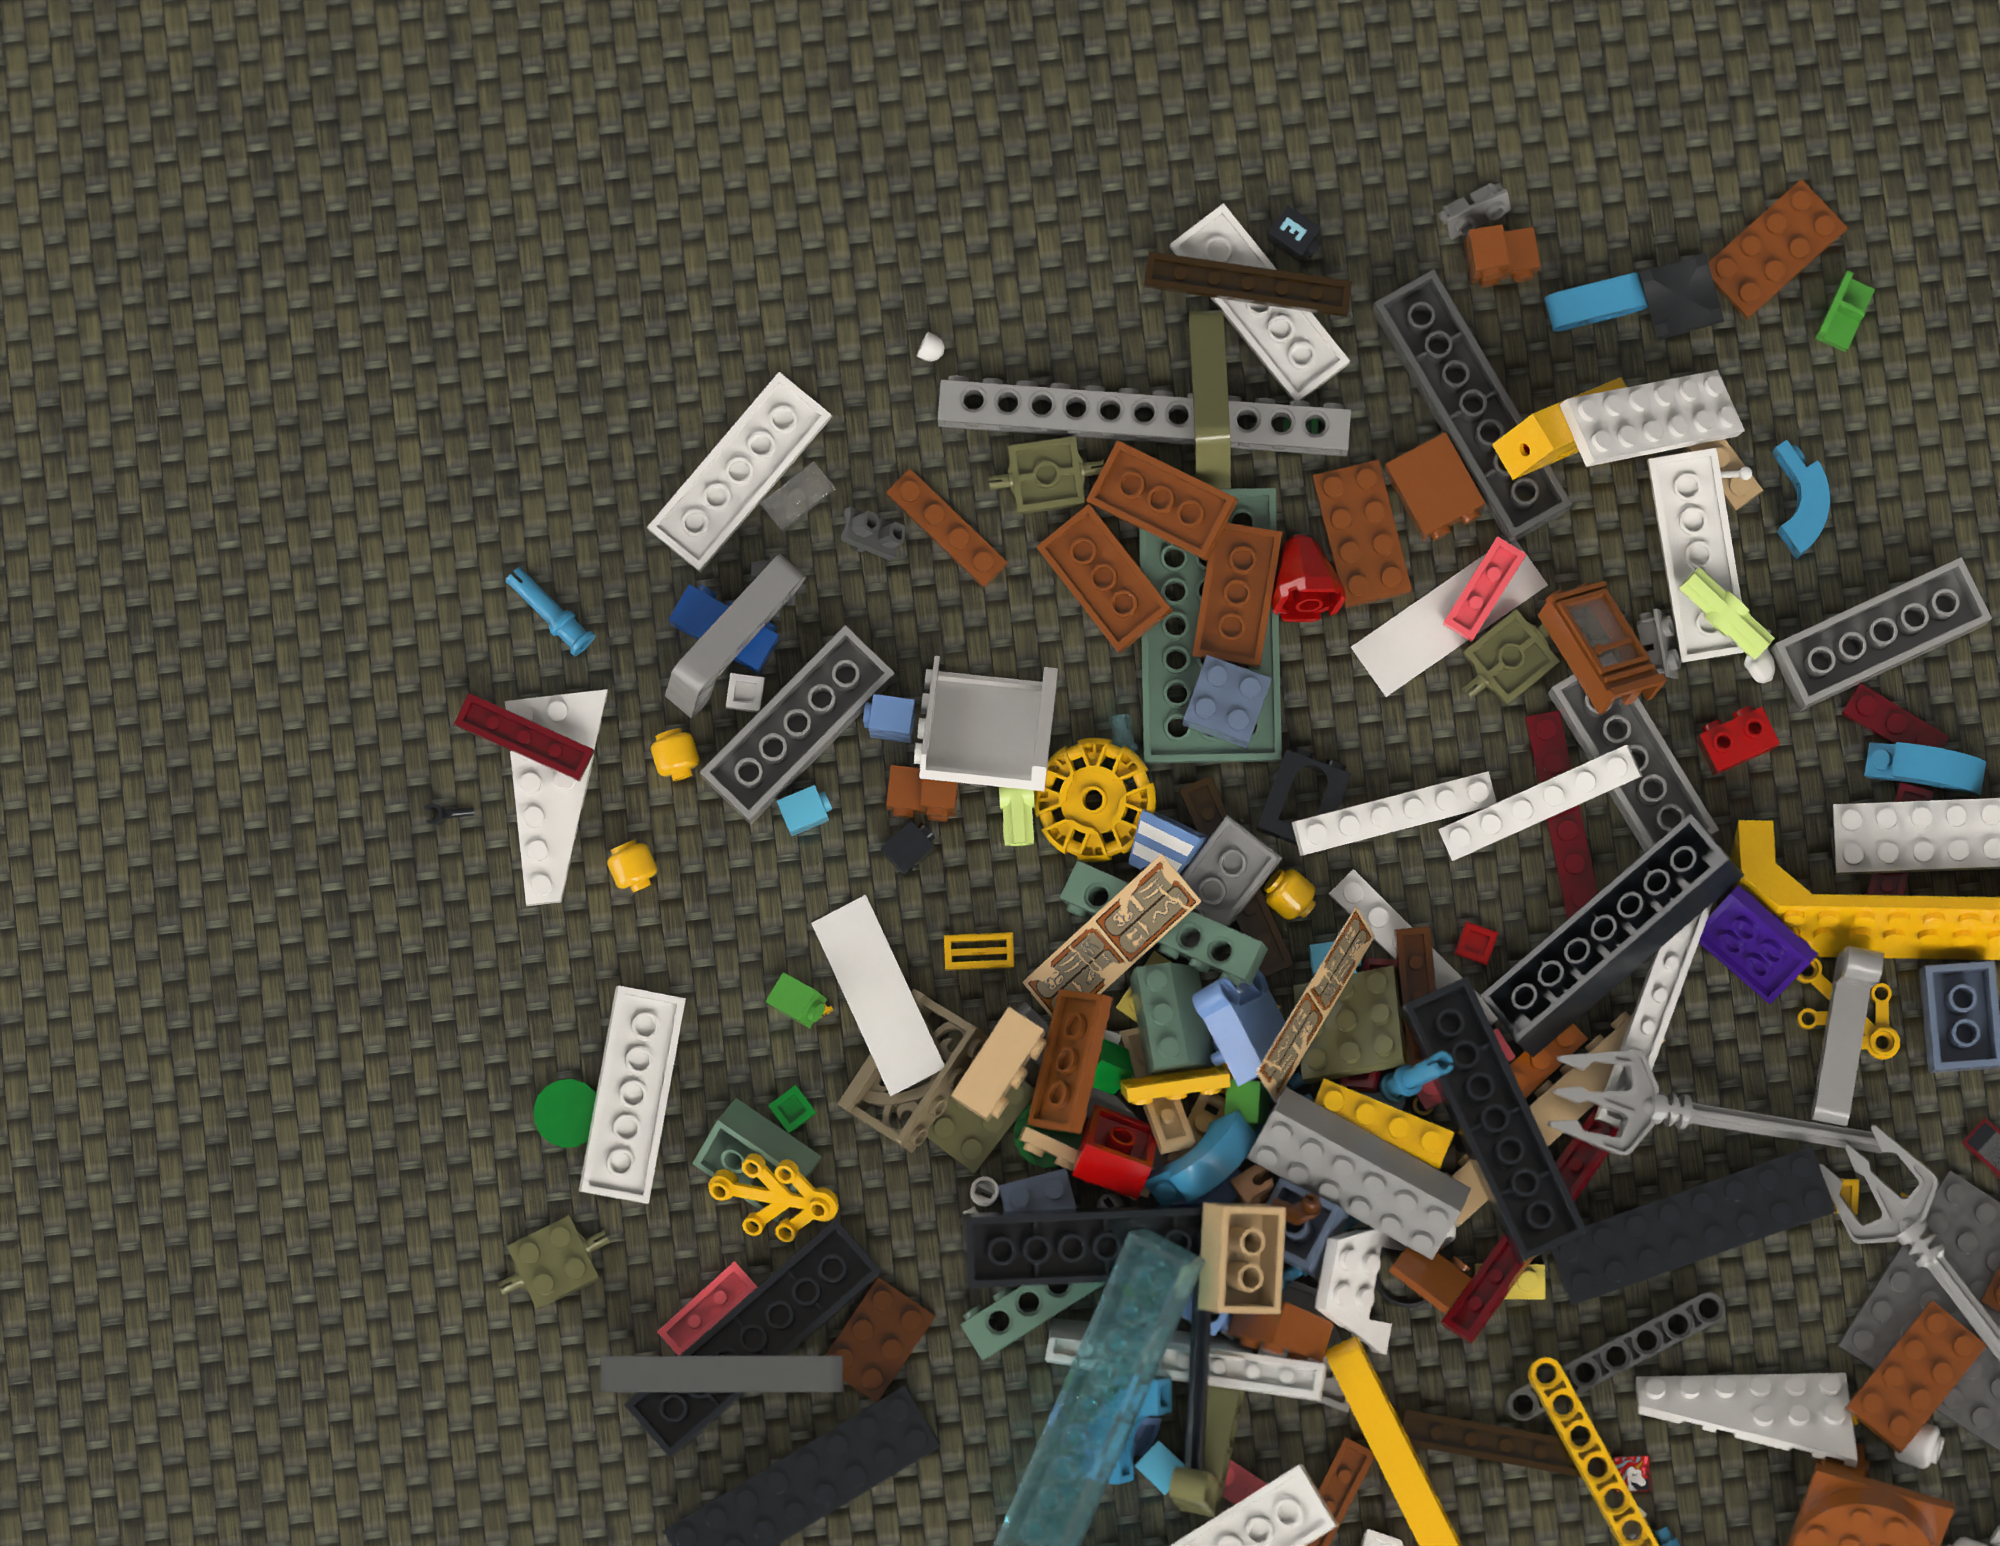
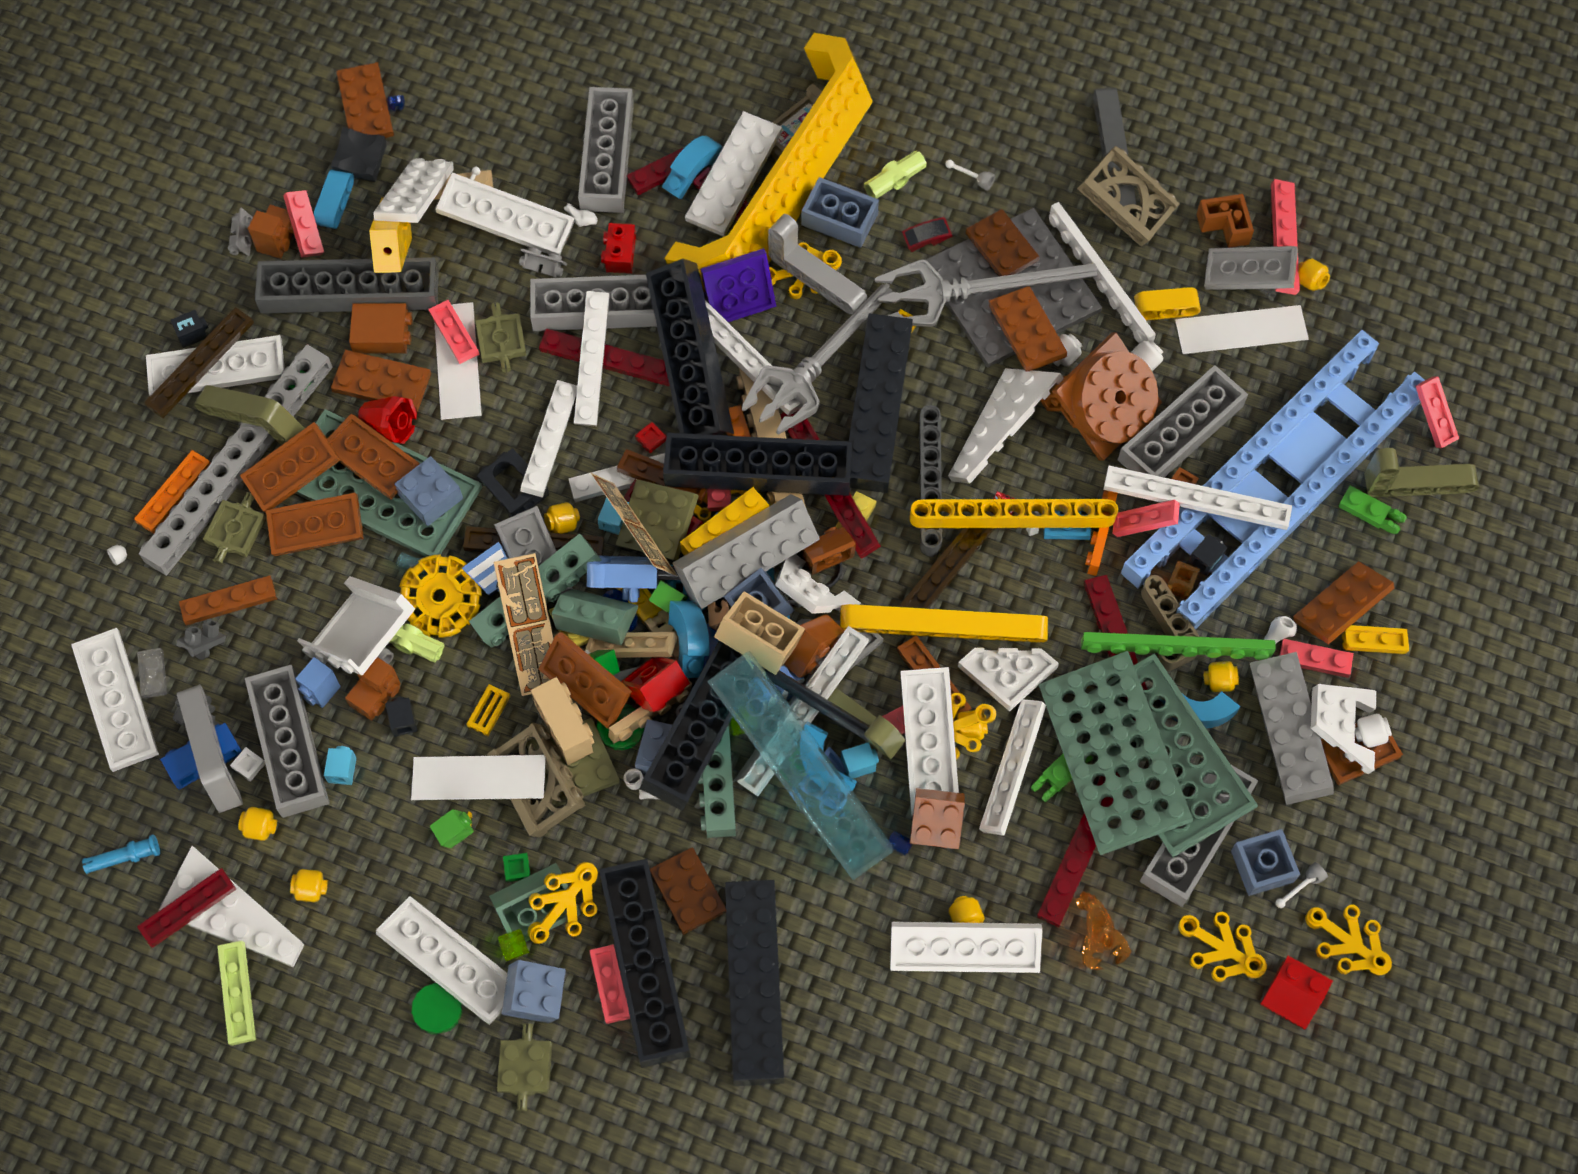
camera: 65 degrees left, 15 degrees down
black hand [424,803,475,826] -> none
dark grey beam [600,1356,844,1393] -> none
yellow plate [1120,1065,1231,1105] -> none
reddish brown arm [1271,1193,1322,1225] -> none
dark azure pin [1379,1052,1453,1103] -> none
dark orange door [1538,581,1667,715] -> none
yellowish green piece [1678,567,1775,660] -> none
dark azure arch [1771,440,1830,559] -> none
bright green panel [1815,270,1875,353] -> none
none -> orange plate [134,450,211,534]
none -> yellowish green plate [218,941,256,1045]
none -> coral plate [283,190,324,258]
none -> clear blue hinge [387,95,405,111]
none -> clear neon green plate [497,928,529,961]
none -> sand blue brick [501,960,566,1023]

